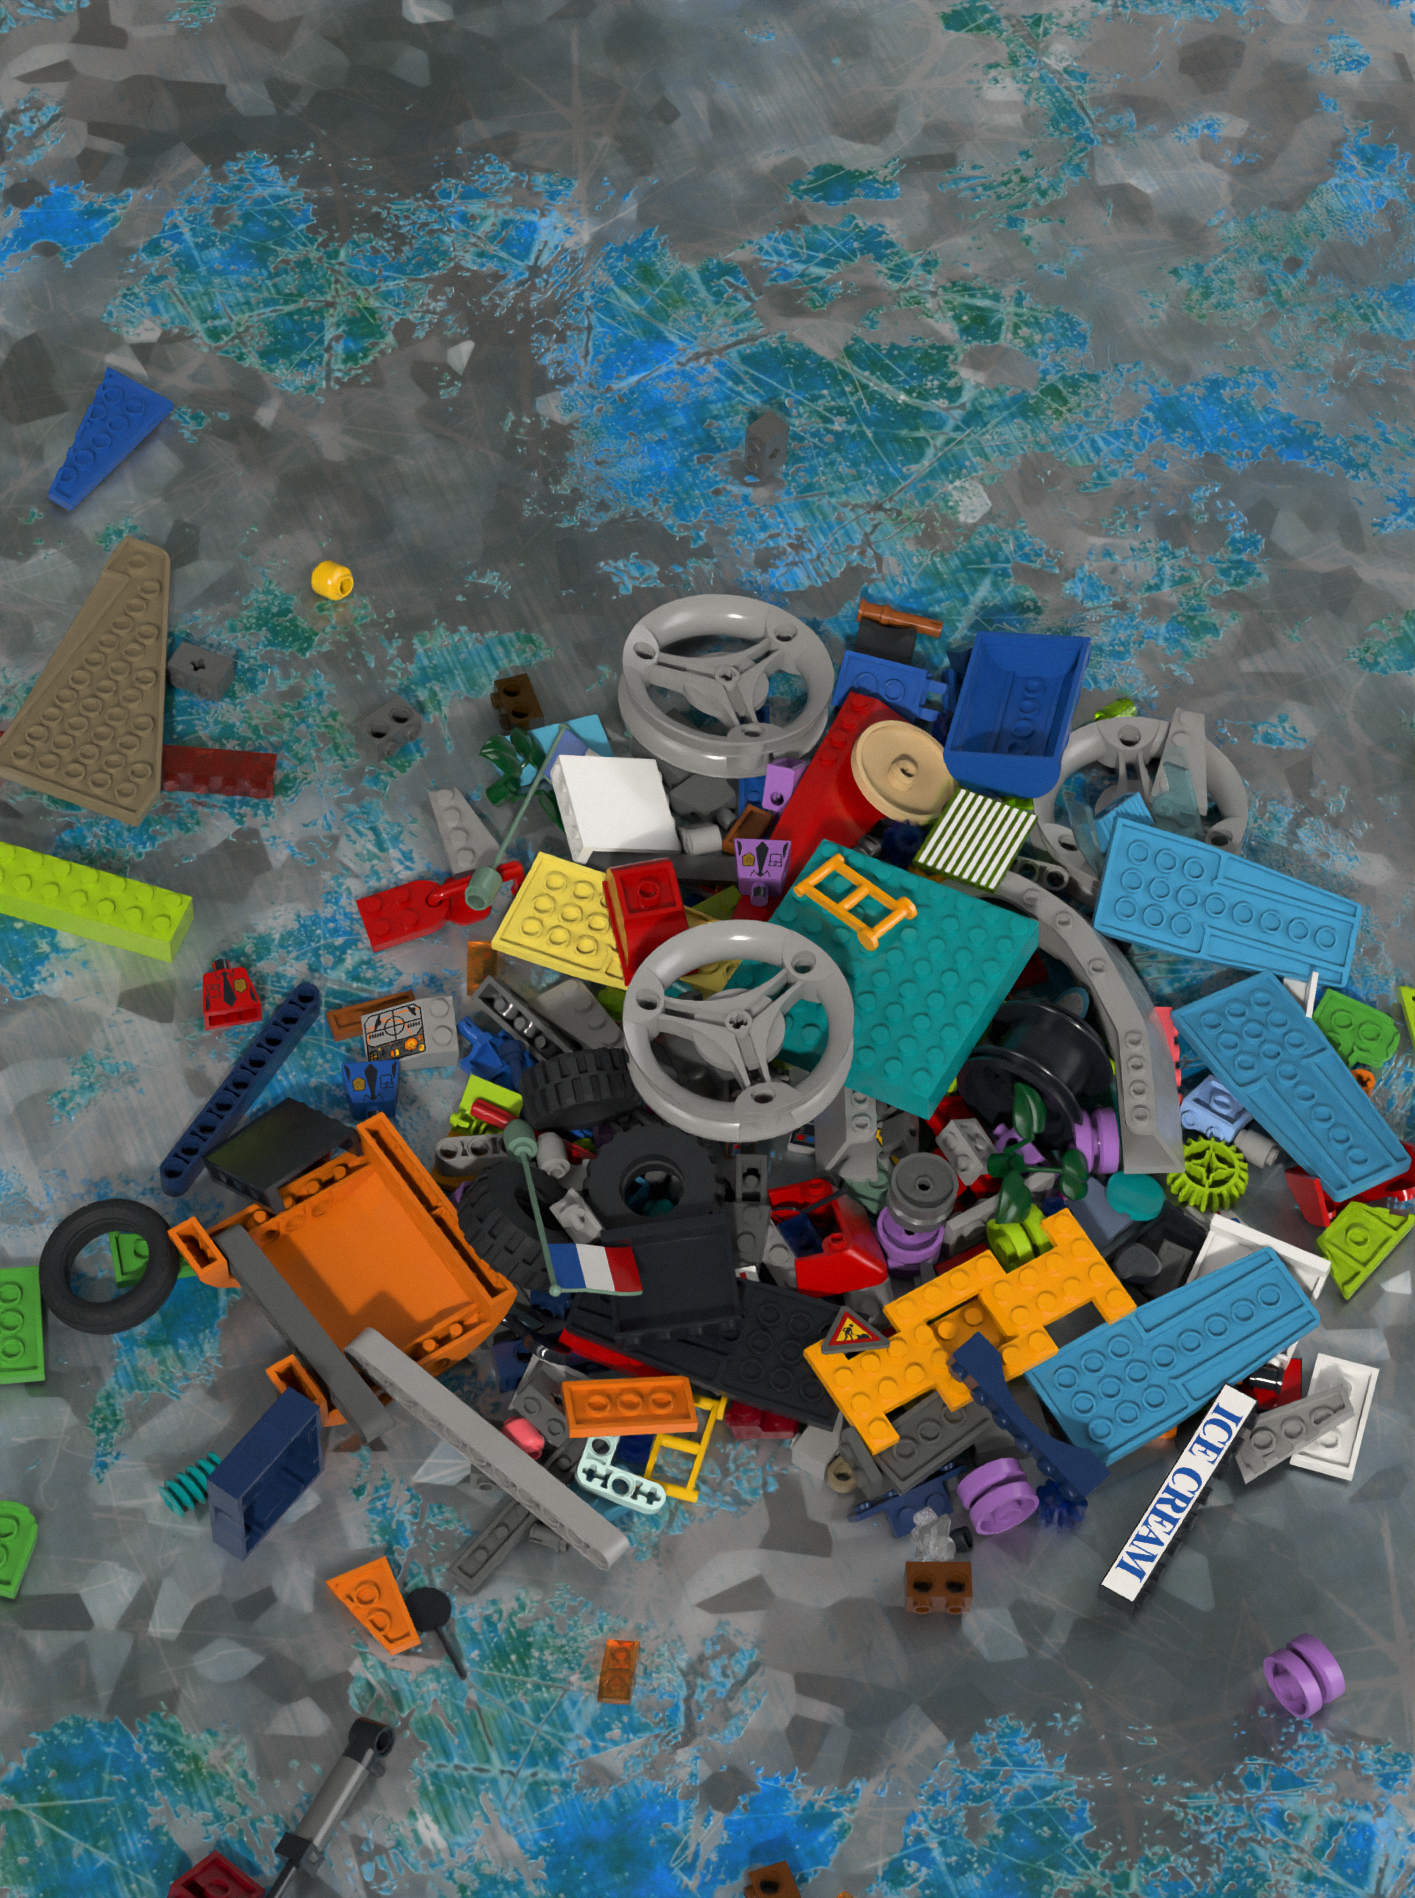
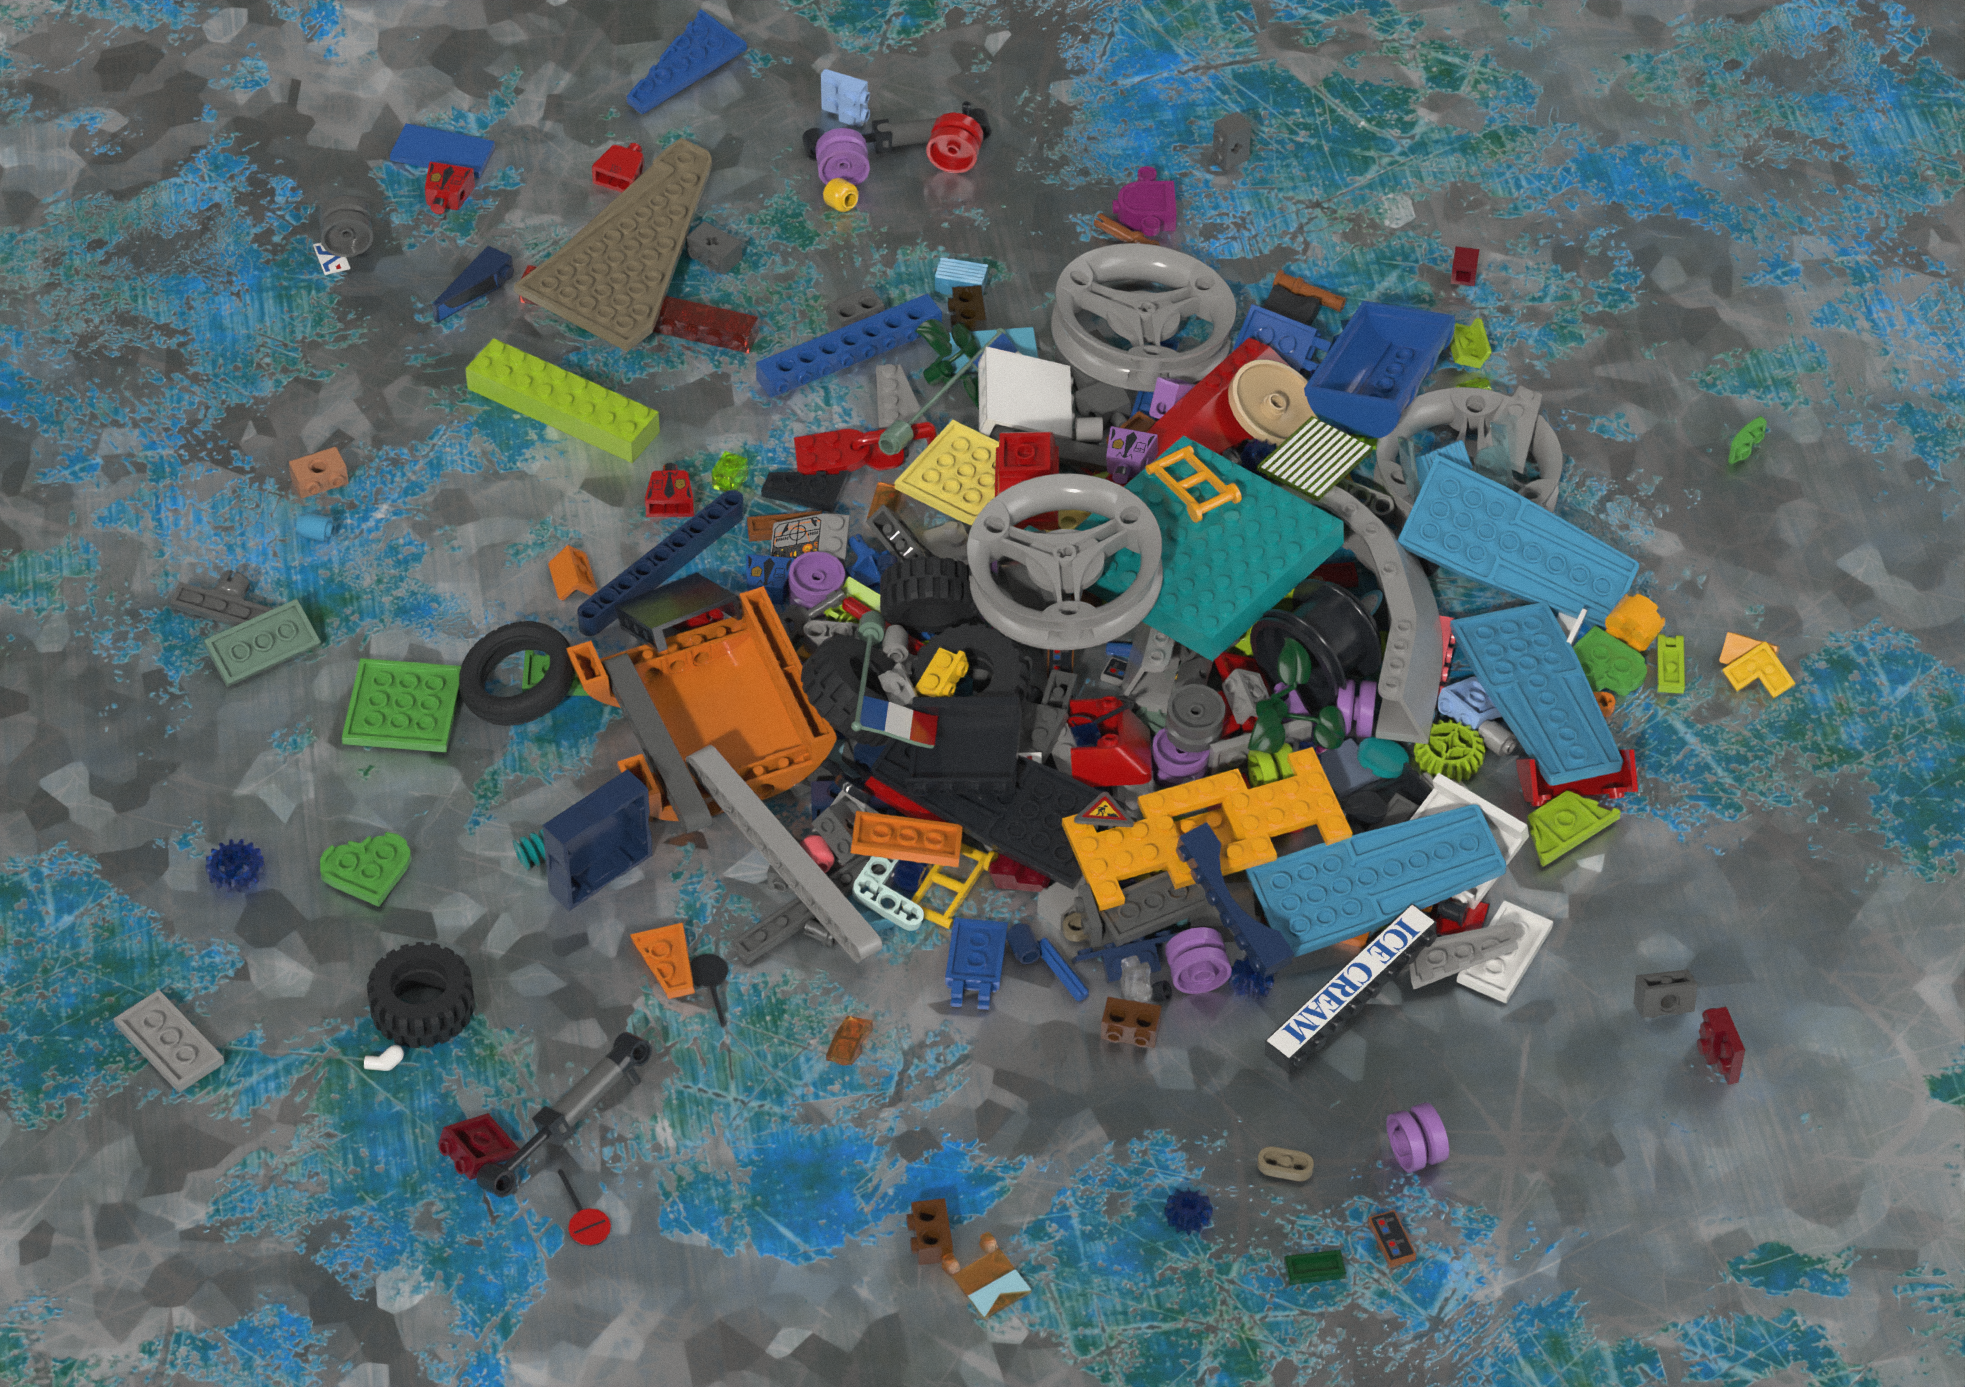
camera: 15 degrees right, 5 degrees down
none -> white arm [364,1045,404,1071]
none -> black tyre [367,942,475,1048]
none -> orange panel [548,545,598,601]
none -> red torso [592,143,645,192]
none -> clear neon green brick [712,451,748,492]
none -> blue brick [756,294,942,398]
none -> black wing [761,471,848,513]
none -> dark grey piece [777,589,847,647]
none -> medium lavender wheel [788,551,845,618]
none -> piece [802,101,992,161]
none -> medium lavender wheel [815,128,870,186]
none -> light blue plate [821,69,870,128]
none -> yellow bracket [914,647,969,697]
none -> red wheel [926,112,983,174]
none -> dark azure brick [935,257,988,295]
none -> blue tile [945,918,1008,1010]
none -> dark blue brick [1006,923,1040,964]
none -> blue axle [1038,938,1089,1002]
none -> dark orange pin [1094,213,1160,246]
none -> magenta piece [1112,166,1176,236]
none -> clear blue gear [1164,1186,1213,1236]
none -> dark tan plate [1257,1146,1314,1181]
none -> dark green tile [1284,1249,1346,1285]
none -> tile [1368,1210,1416,1268]
none -> lime bracket [1449,318,1491,369]
none -> dark red brick [1450,246,1480,286]
none -> light orange brick [1605,594,1665,653]

